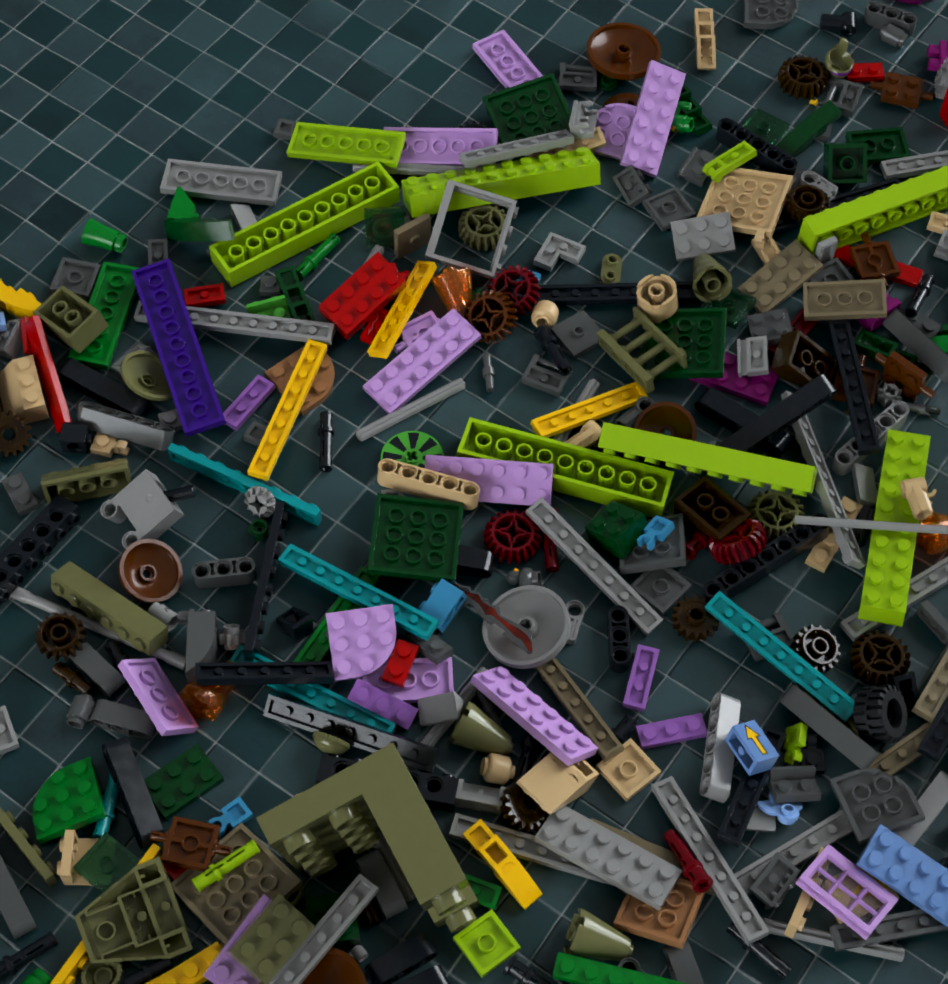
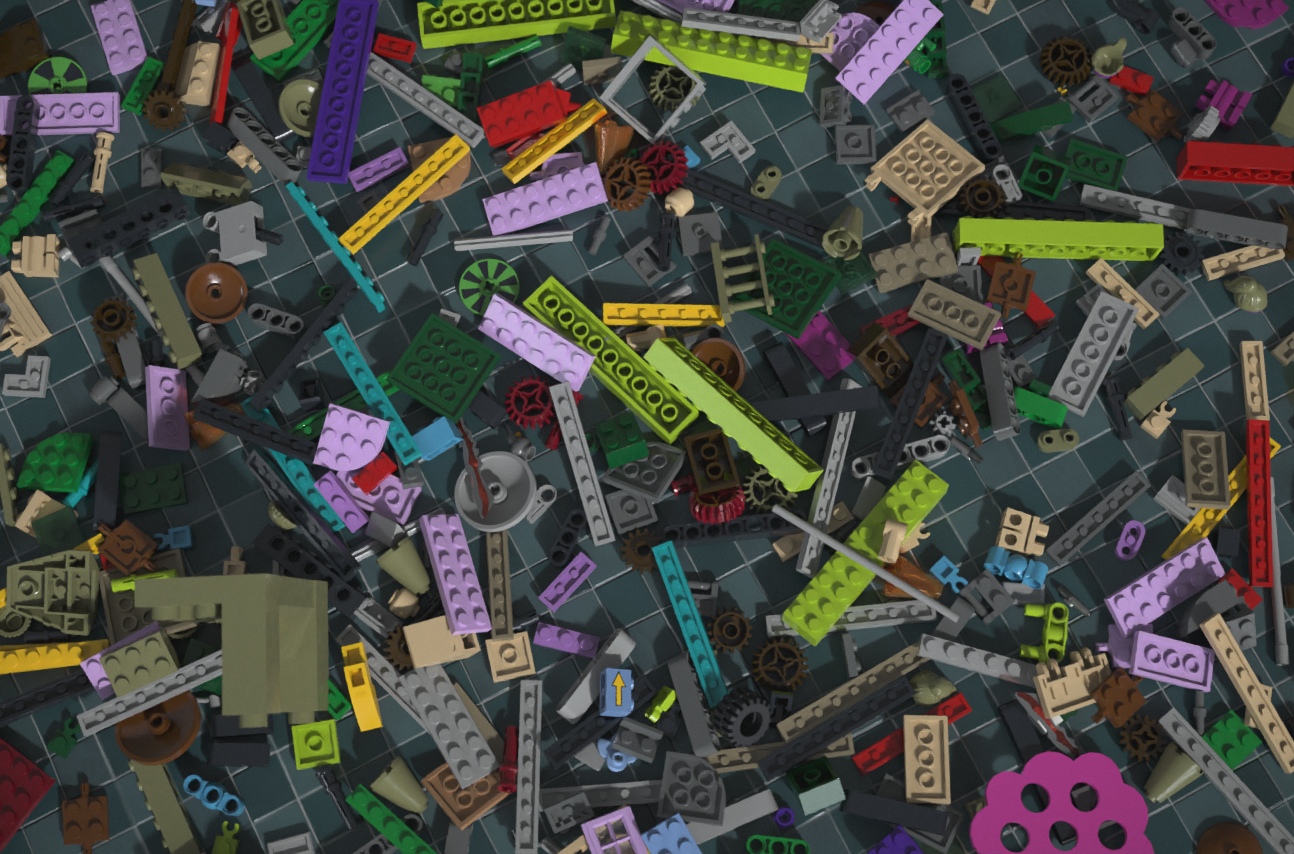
camera: 30 degrees right, 15 degrees up
light grey gear [244,486,276,519] -> none
tan beam [377,458,480,510] -> none
tan brick [636,274,678,323] -> none
dark azure plate [637,515,675,551] -> none
light grey plate [670,212,736,262] -> none
lime plate [702,140,757,183] -> none
light grey plate [737,336,769,378] -> none
dark grey plate [747,307,792,346] -> none

